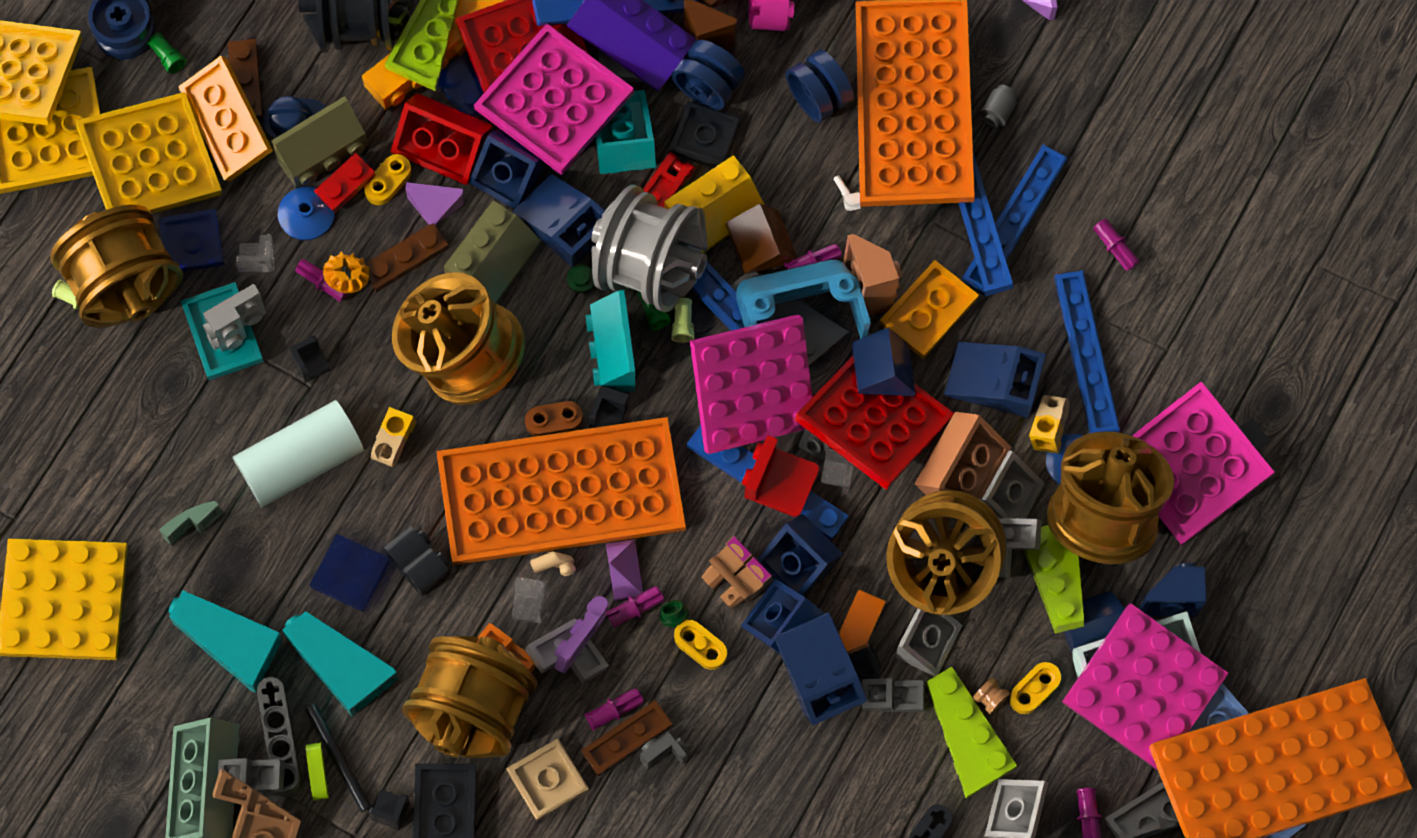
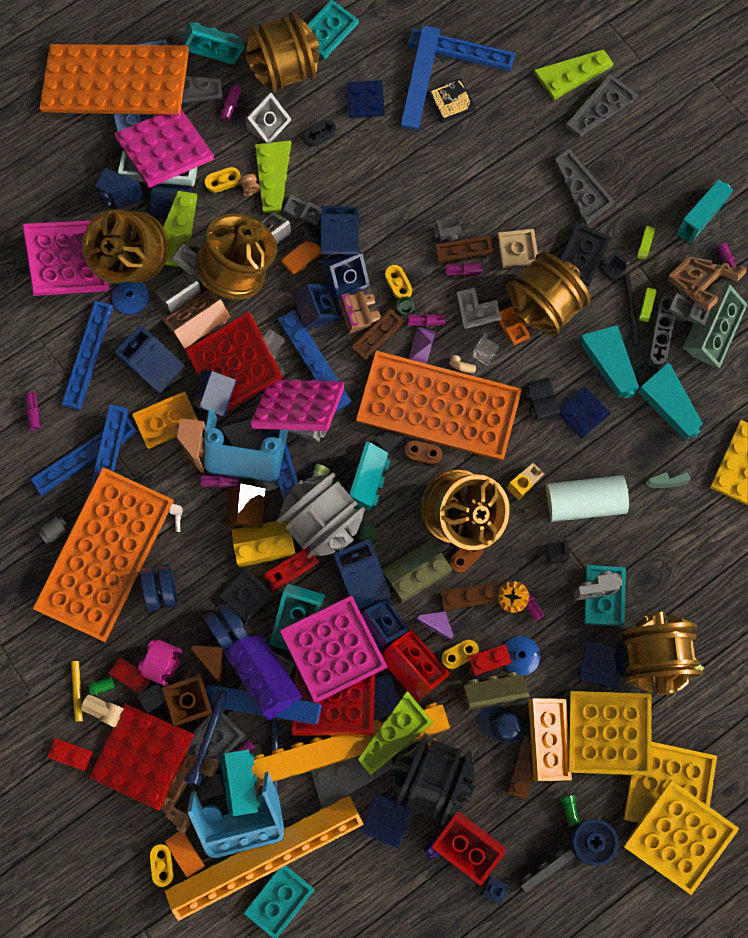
camera: 155 degrees left, 5 degrees up
clear panel [236,235,274,272] -> none
medium lavender hinge [554,596,608,673] -> none
red bracket [741,435,819,517] -> none
yellow leg [1029,395,1069,454] -> none
none -> reddish brown plate [352,309,404,361]

